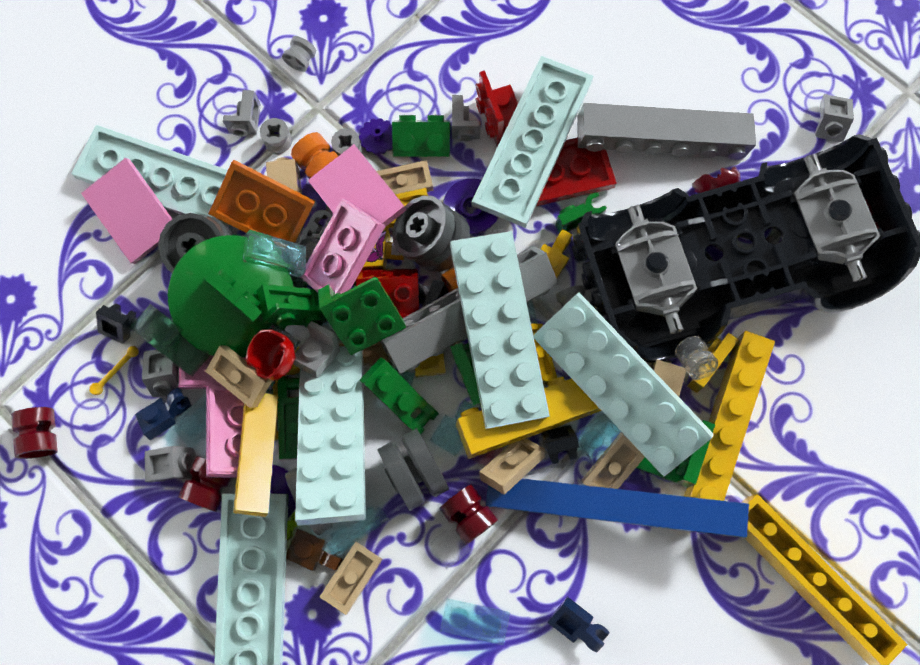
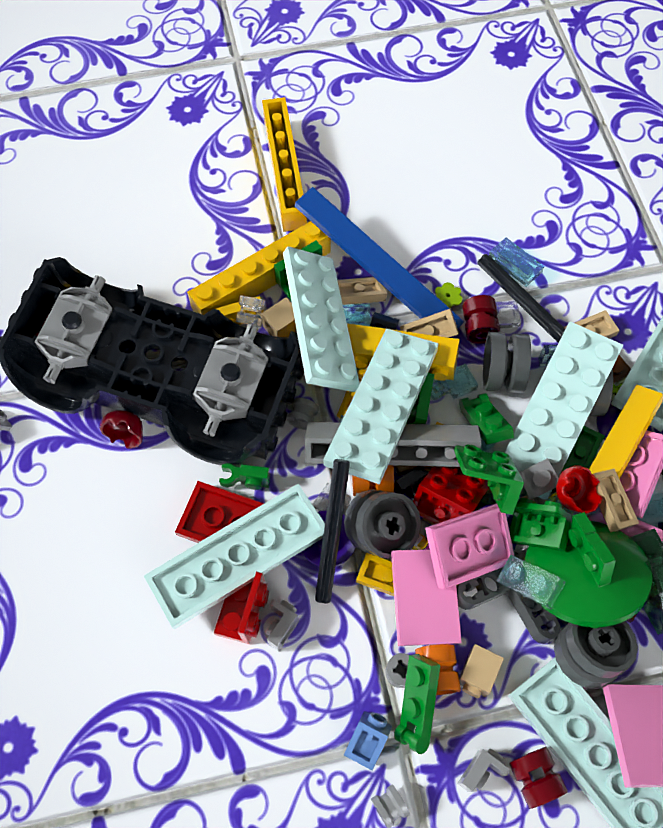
camera: 150 degrees left, 10 degrees down
orange plate [208,160,315,254] -> none
light grey wheel [260,118,292,154] -> none
dark purple piece [359,118,393,155] -> none
tan plate [376,160,434,194] -> none
green bracket [392,115,450,157] -> none
yellow plate [541,229,573,279] -> none
dark blue plate [547,596,610,653] -> none
light grey brick [577,103,756,160] -> none
none -> black axle [315,459,350,604]
none -> medium blue bracket [344,711,392,771]
none -> green plate [394,654,440,754]
none -> lime plant [435,282,462,308]
none -> black axle [477,254,565,343]
none -> dark red wheel [508,746,568,809]

